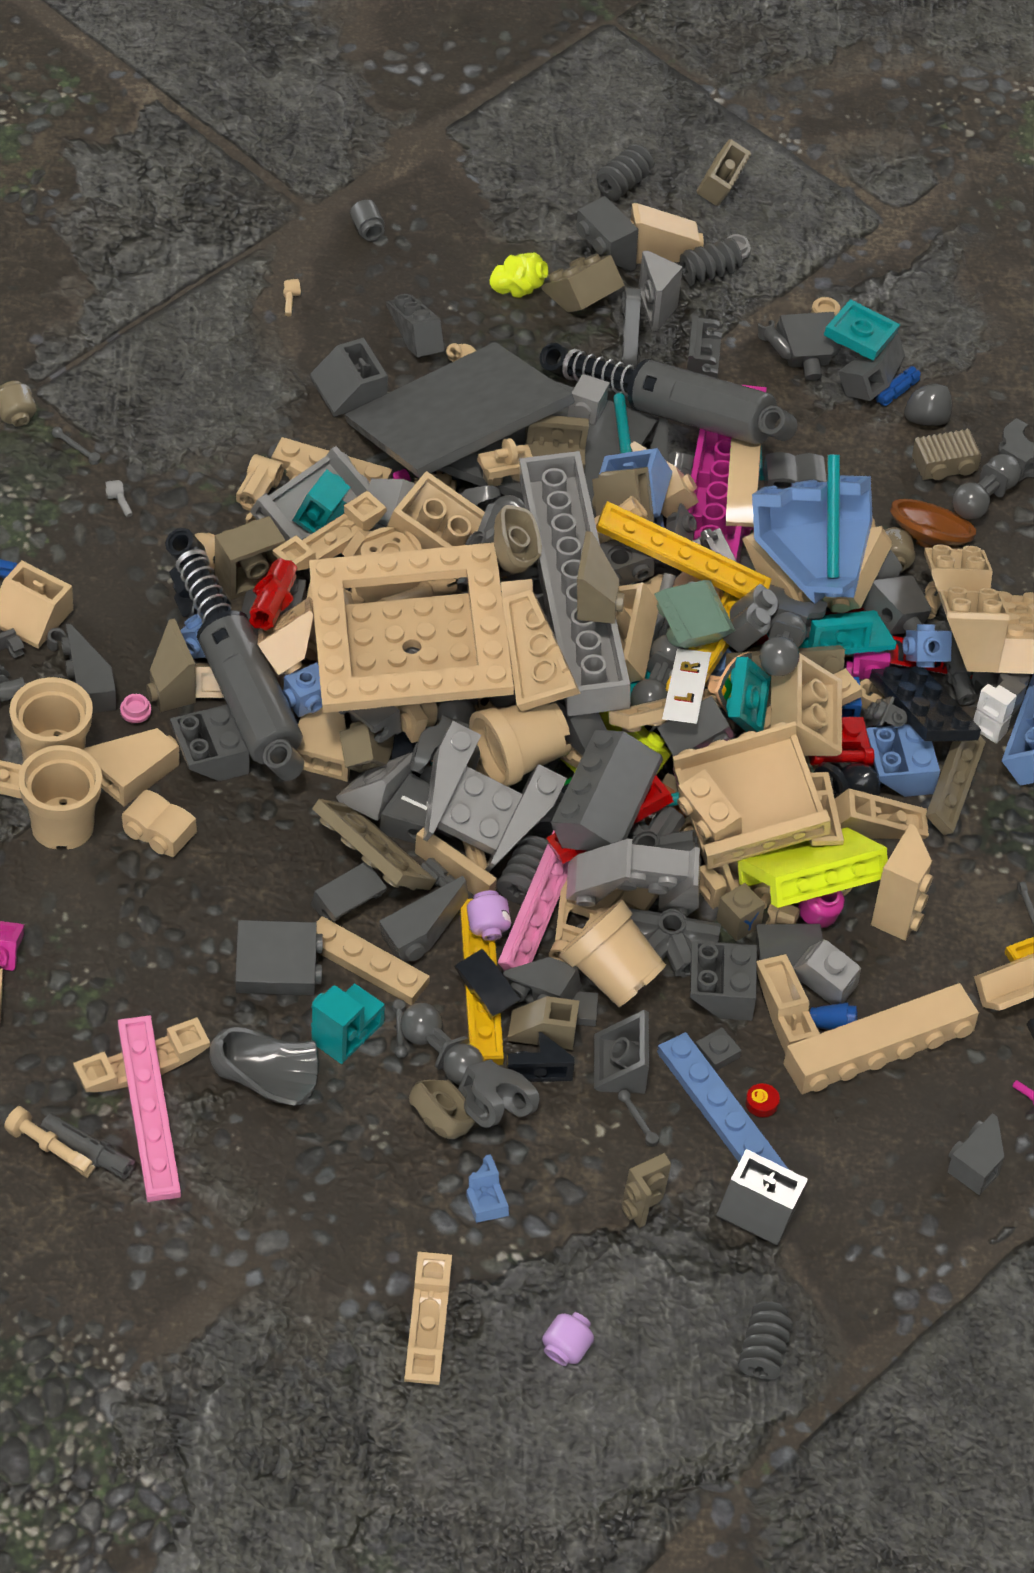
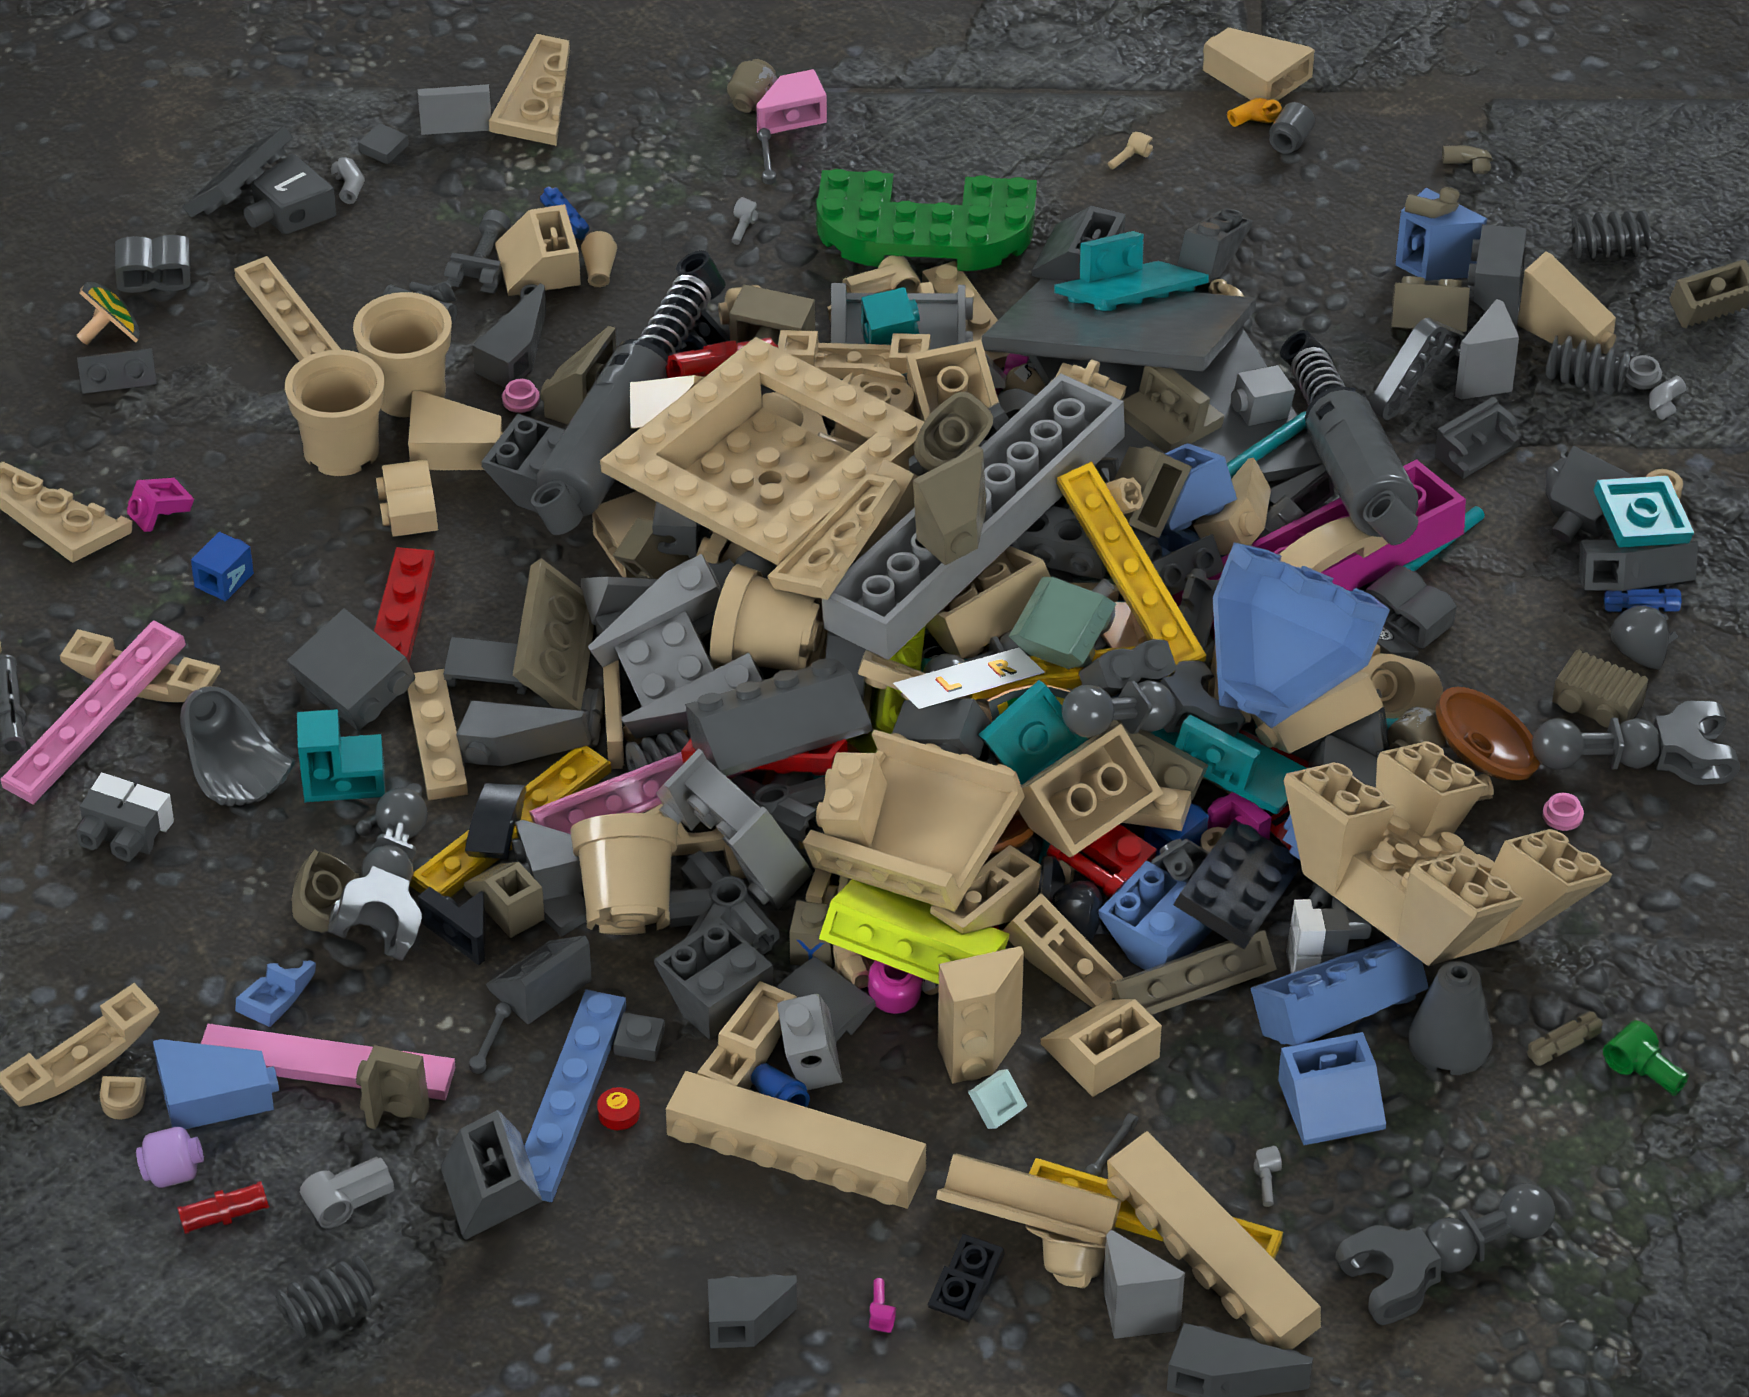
camera: 50 degrees right, 5 degrees down
lavender head [467,890,511,941] -> none
neon yellow head [490,252,548,298] -> none
teal bar [827,454,840,578] -> none
none -> dark grey hips [77,772,174,862]
none -> tan tile [100,1076,147,1120]
none -> medium blue slope [153,1039,279,1129]
none -> red pin [177,1181,269,1234]
none -> blue brick [191,532,254,602]
none -> bright pink tile [201,1024,456,1100]
none -> light grey piece [300,1157,394,1229]
none -> red plate [374,547,435,663]
none -> tan cone [581,231,617,287]
none -> bright pink slope [756,69,827,134]
none -> green plate [816,169,1037,271]
none -> light aqua plate [968,1069,1027,1129]
none -> tan slope [1041,999,1162,1097]
none -> teal bracket [1054,231,1209,311]
none -> tan slope [1203,27,1315,101]
none -> light orange arm [1227,98,1282,127]
none -> medium blue slope [1395,188,1487,281]
none -> dark tan arm [1405,187,1460,218]
none -> dark tan arm [1442,145,1493,174]
none -> bright pink plate [1542,793,1584,831]
none -> light grey arm [1649,376,1686,420]

